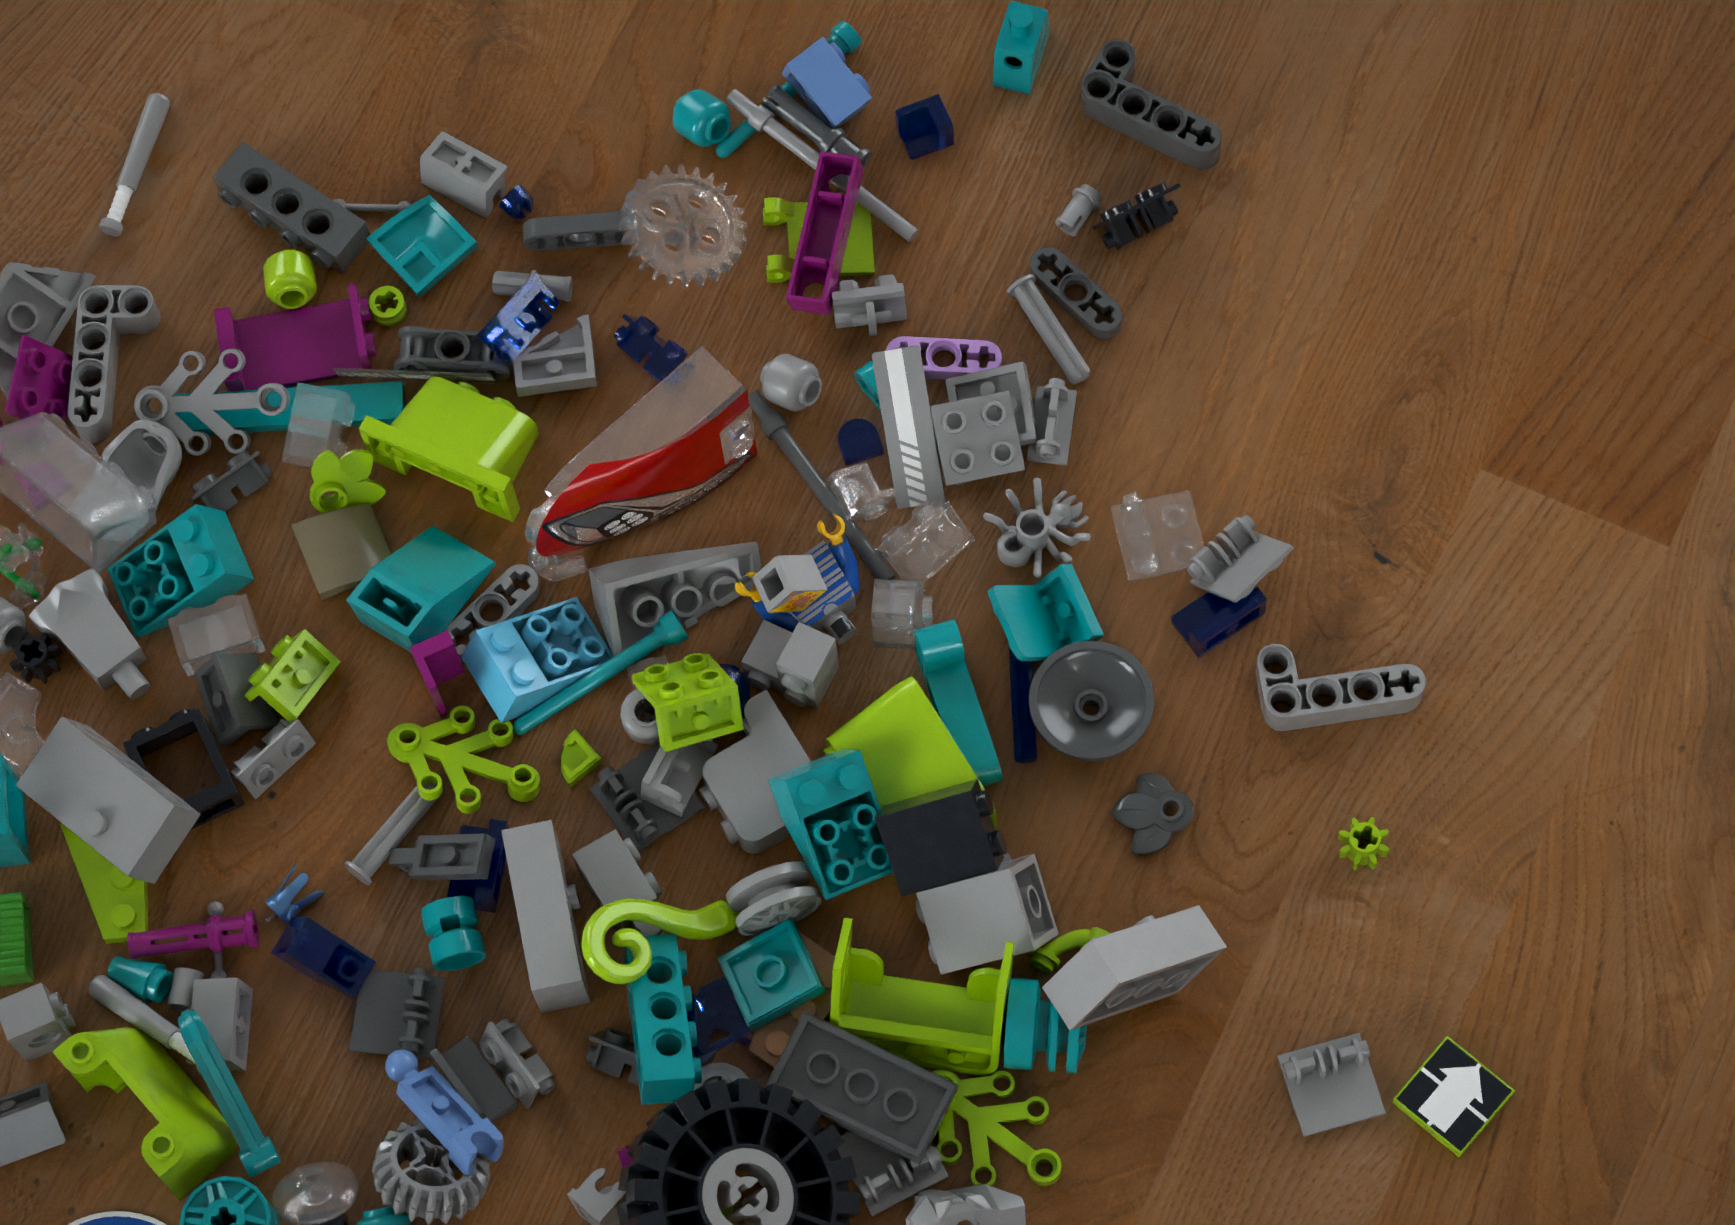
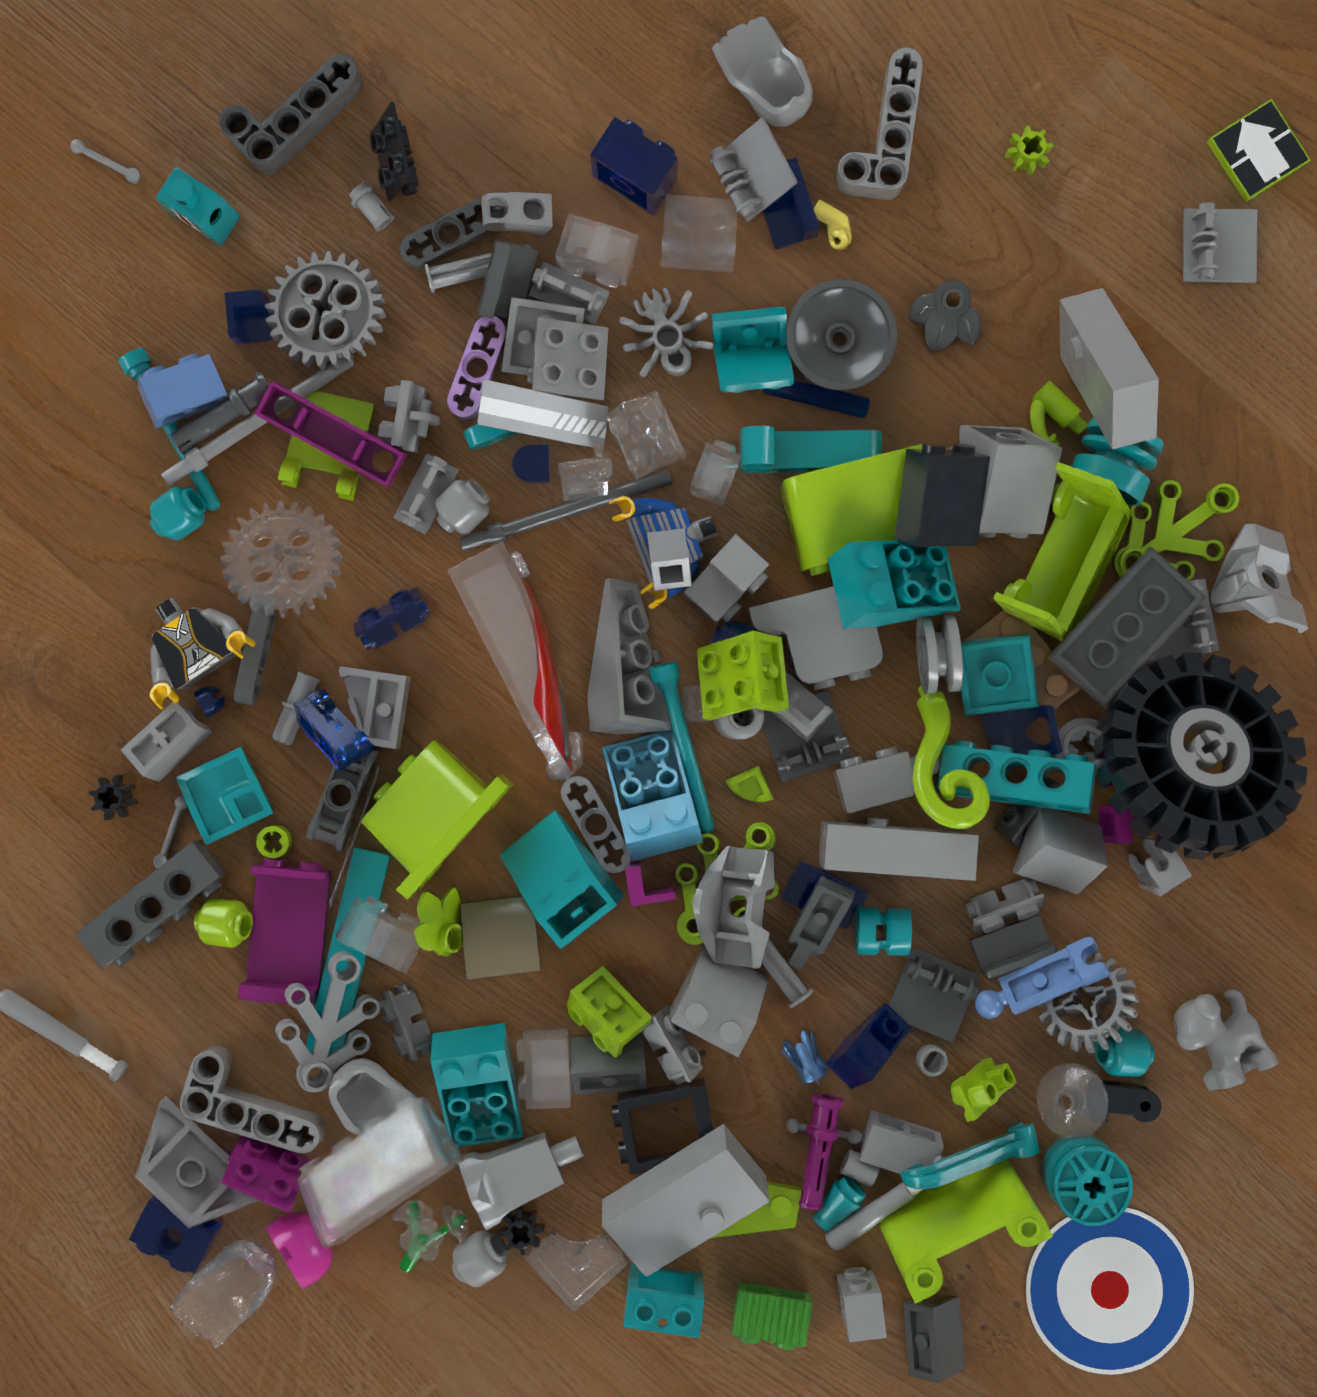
camera: 75 degrees left, 20 degrees up
none -> black gear [88,775,138,820]
none -> torso [150,598,256,710]
none -> light grey gear [265,251,386,371]
none -> light grey hinge [393,453,459,535]
none -> dark grey panel [477,238,538,319]
none -> light grey leg [482,192,553,236]
none -> clear brick [555,213,640,287]
none -> clear blue brick [590,117,678,216]
none -> light grey slope [670,944,769,1057]
none -> light grey piece [692,846,775,969]
none -> light grey hair [712,16,813,127]
none -> light yellow arm [811,199,852,250]
none -> light grey hinge [915,1044,948,1077]
none -> lime hips [950,1057,1016,1122]
none -> light grey slope [1012,807,1108,895]

